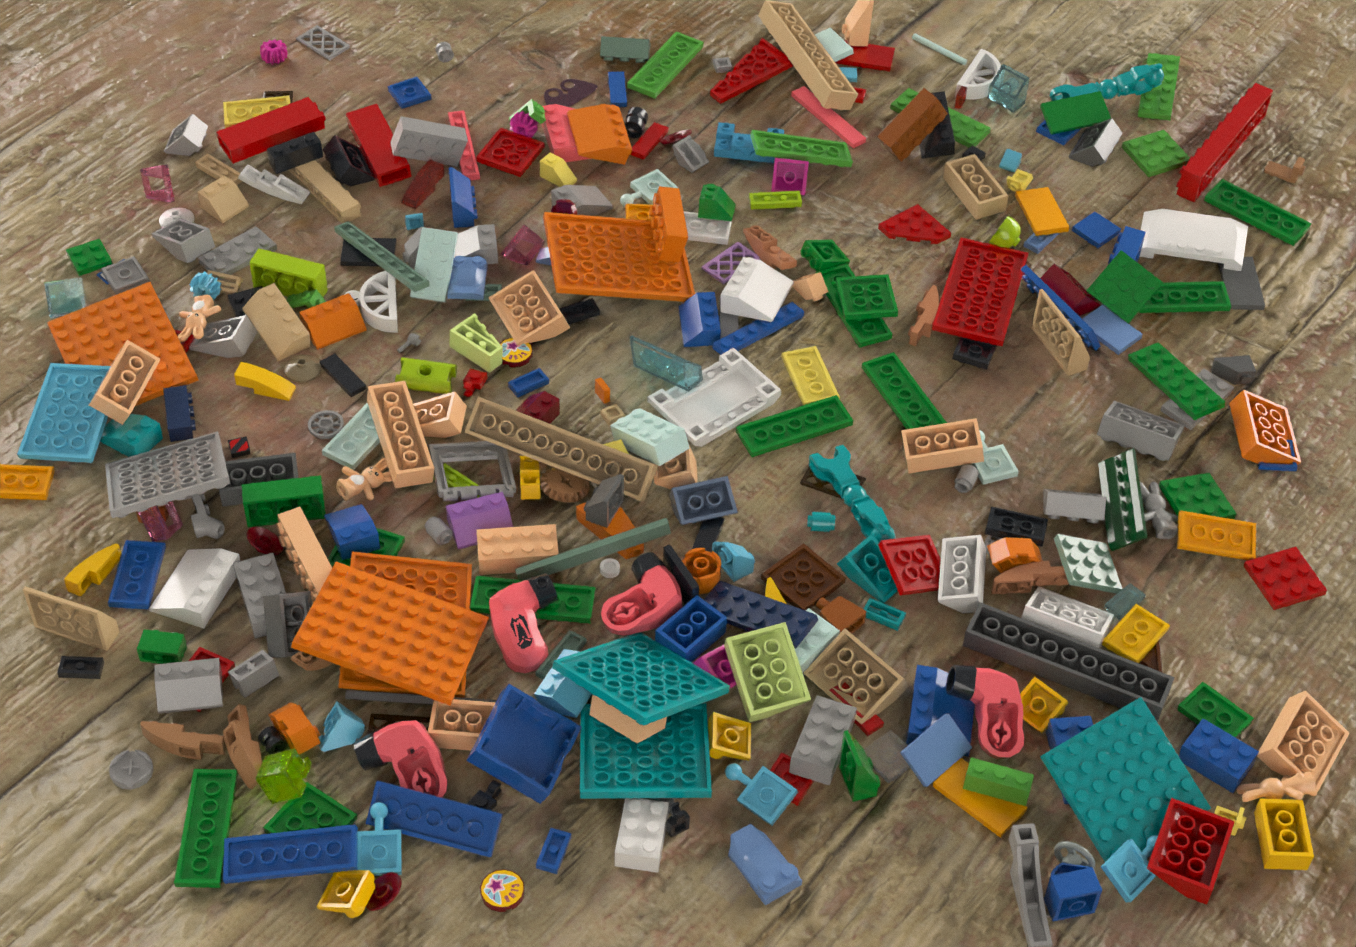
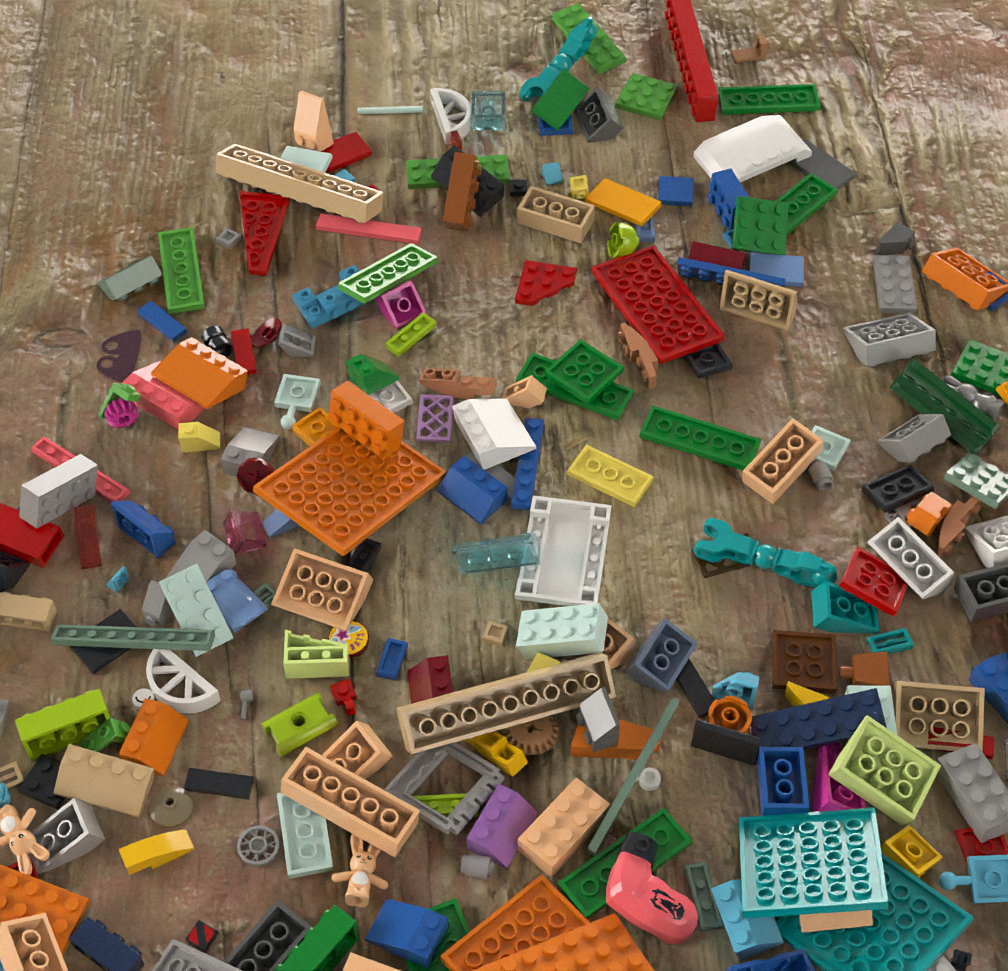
camera: 40 degrees left, 5 degrees up
red plate [476,128,545,177] -> none
orange tile [595,377,610,404] -> none
coral piece [601,552,683,636] -> none
green plate [736,395,854,458] -> none
green plate [800,240,850,272] -> none
teal brick [807,512,836,532] -> none
green plate [1128,342,1226,420] -> none

